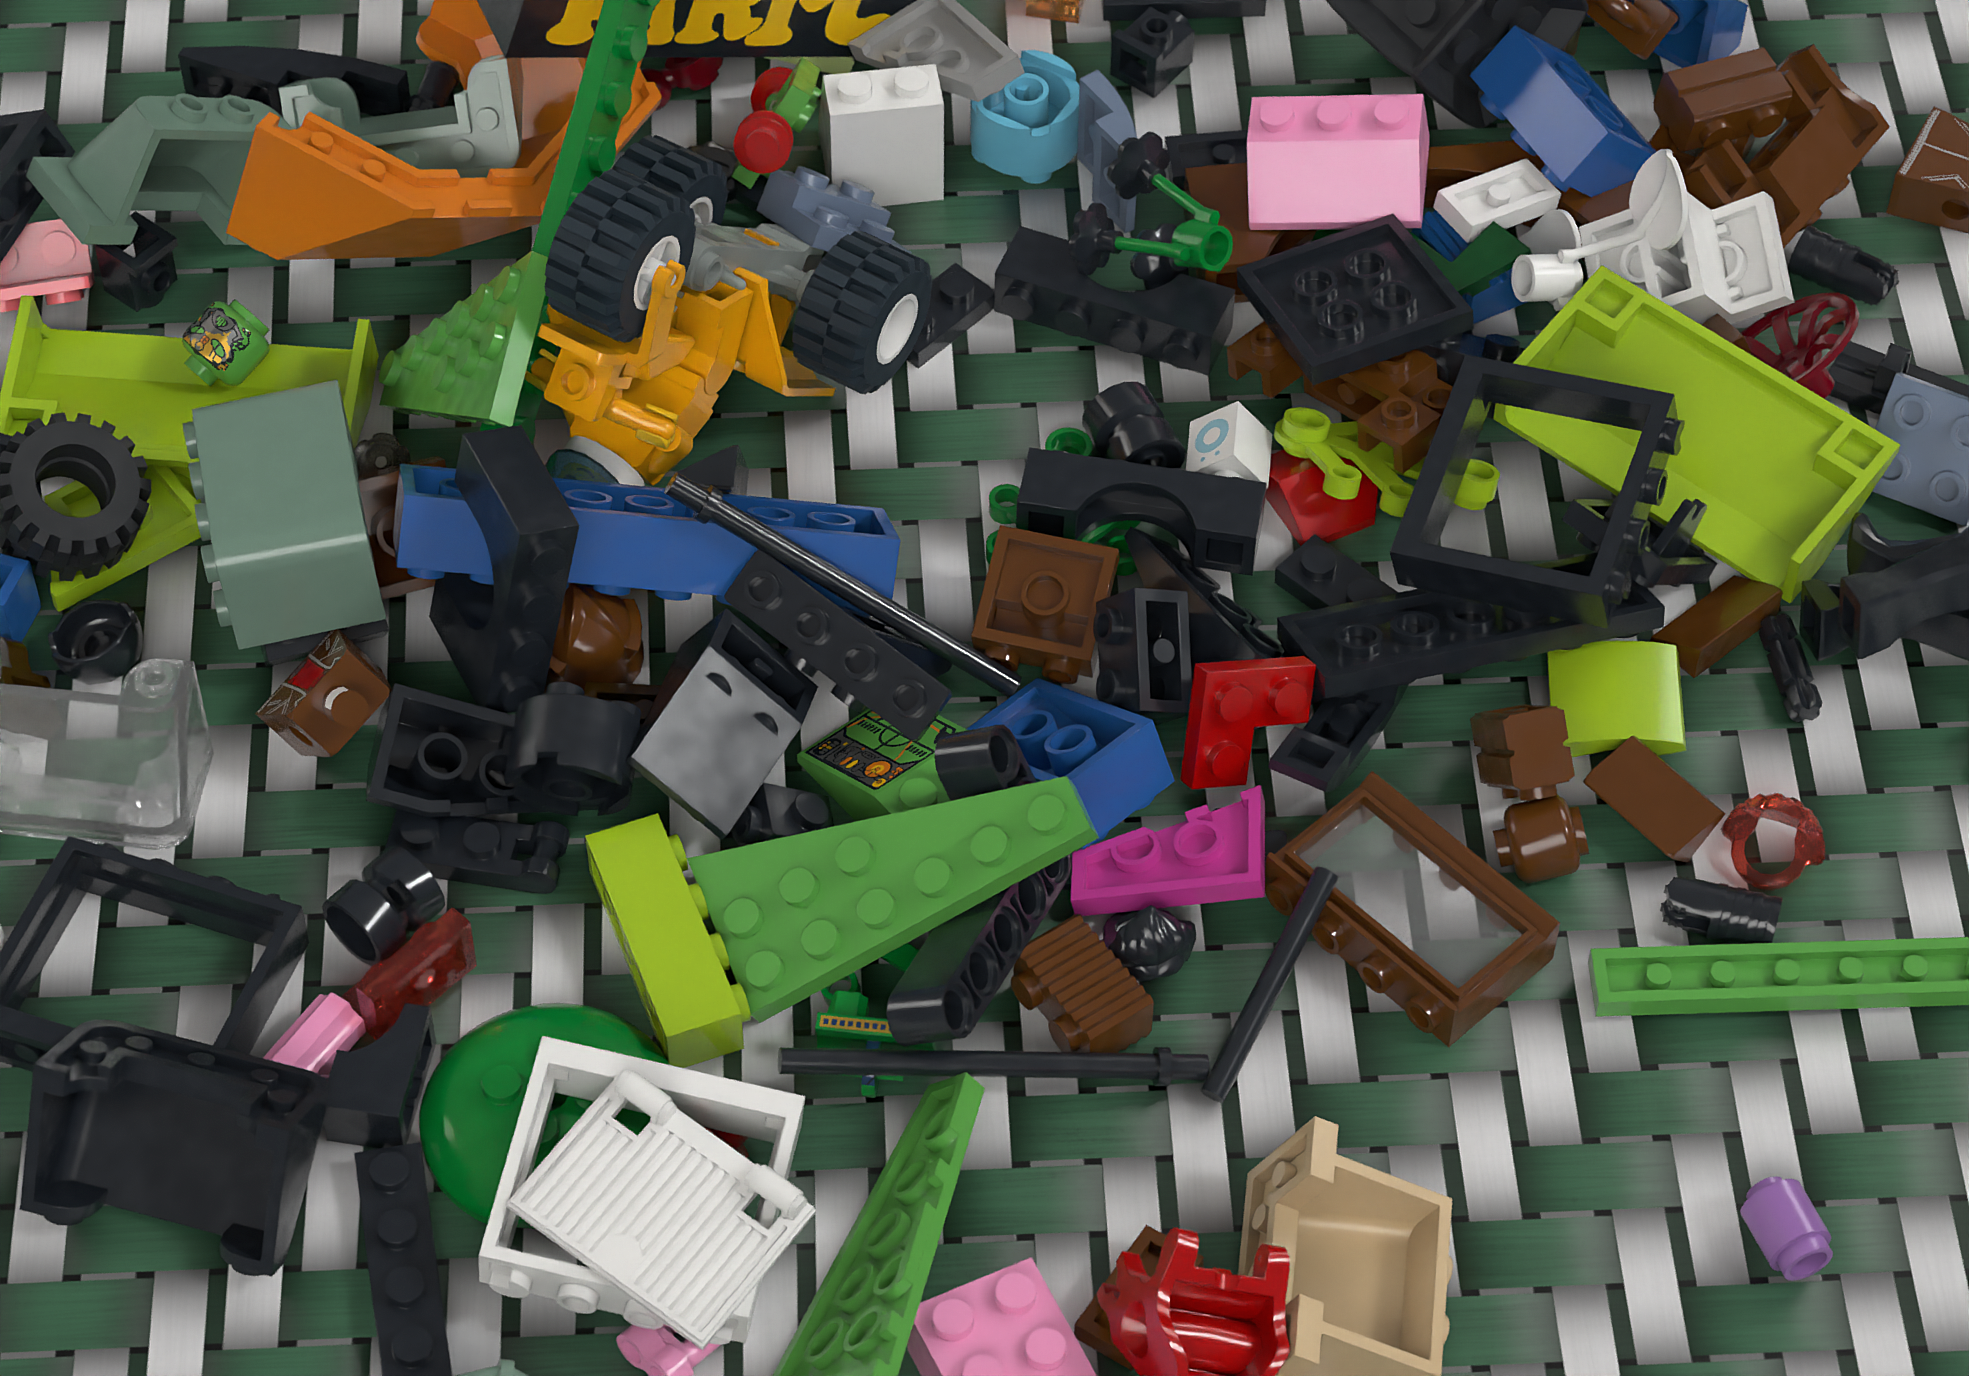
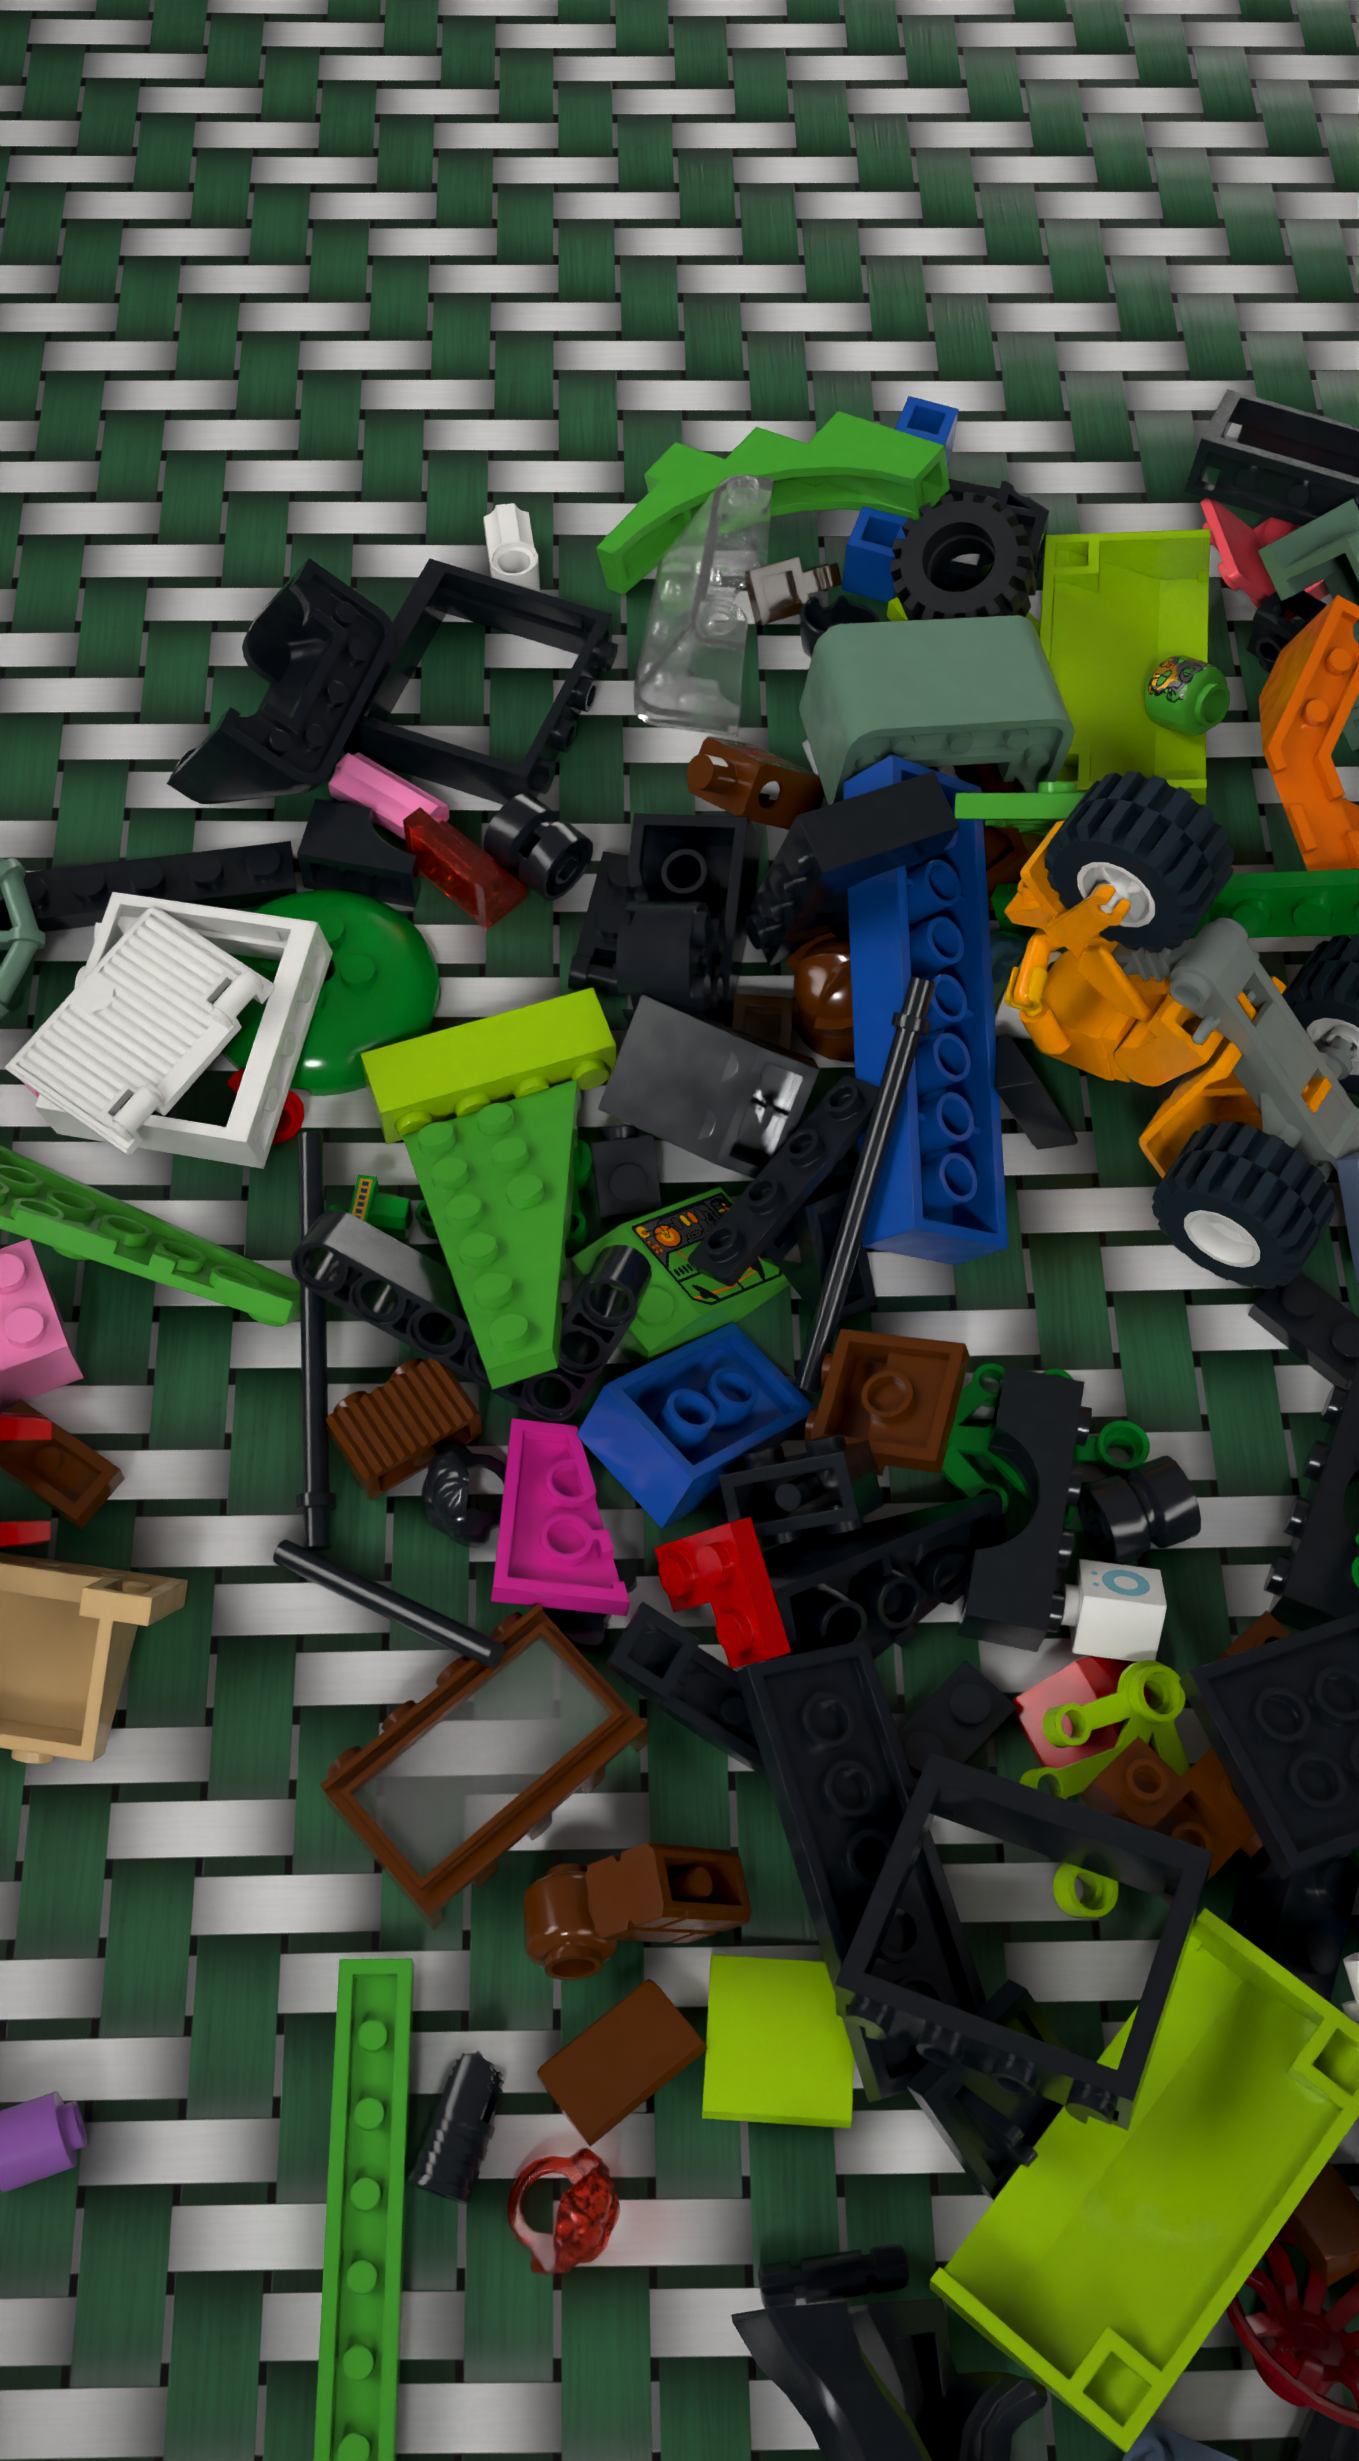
camera: 90 degrees right, 10 degrees up
reddish brown slope [1650,575,1783,678] -> none

